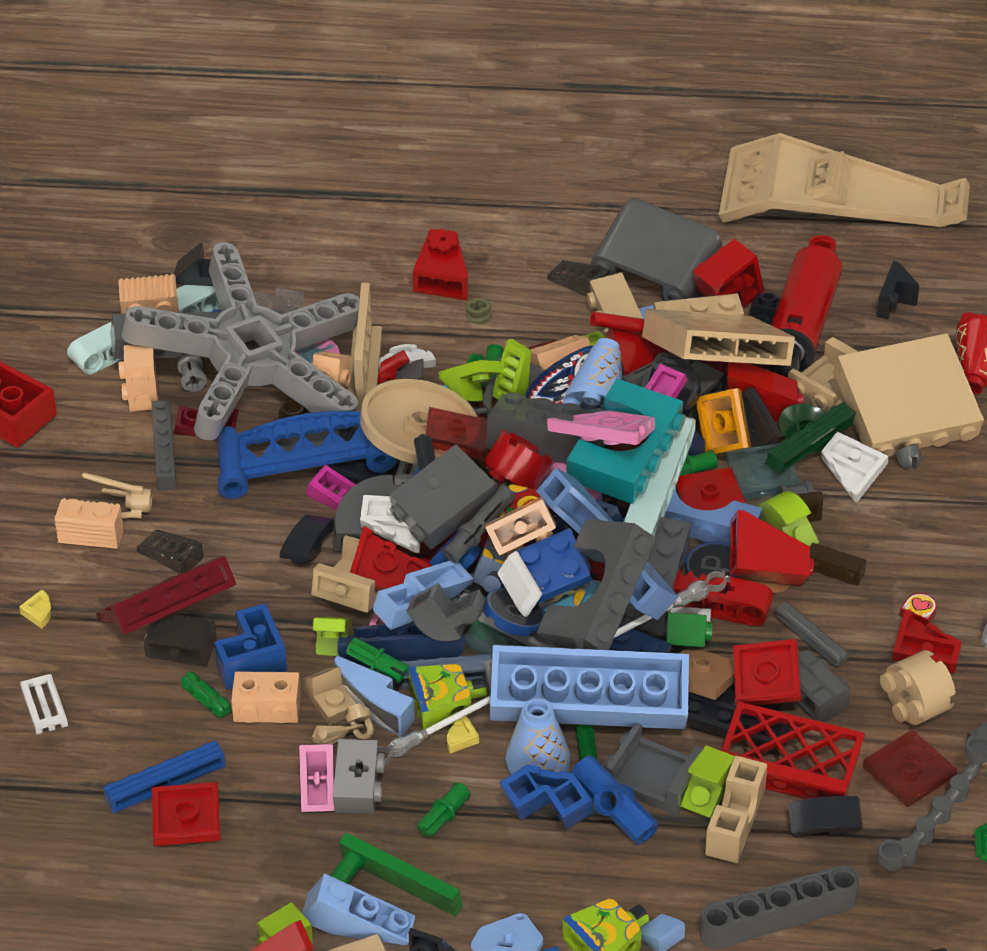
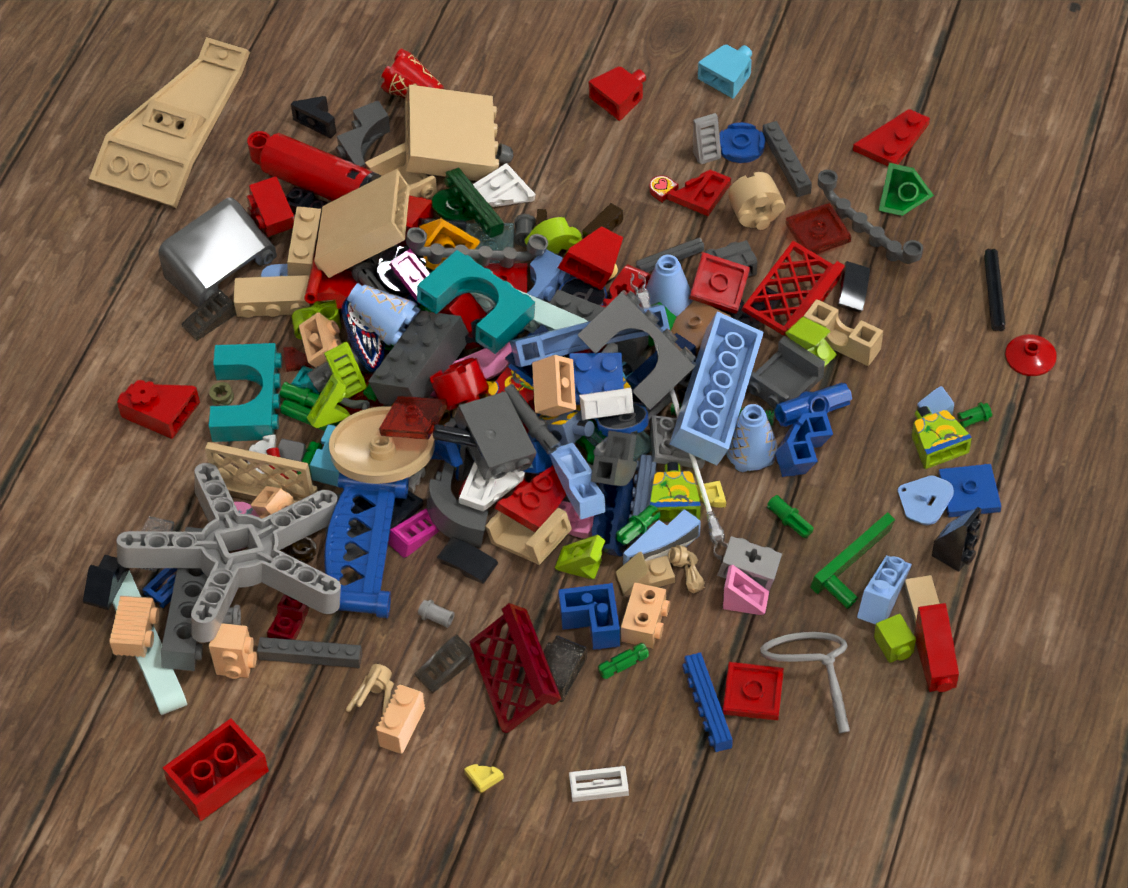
camera: 75 degrees left, 10 degrees up
bright pink wing [547,410,655,445] -> none
dark grey beam [700,865,860,949] -> none
none -> teal arch [209,343,282,442]
none -> dark grey arch [336,101,390,168]
none -> dark grey bar [405,227,548,268]
none -> light grey pin [418,600,455,628]
none -> light blue cone [645,255,692,317]
none -> light grey piece [760,632,850,733]

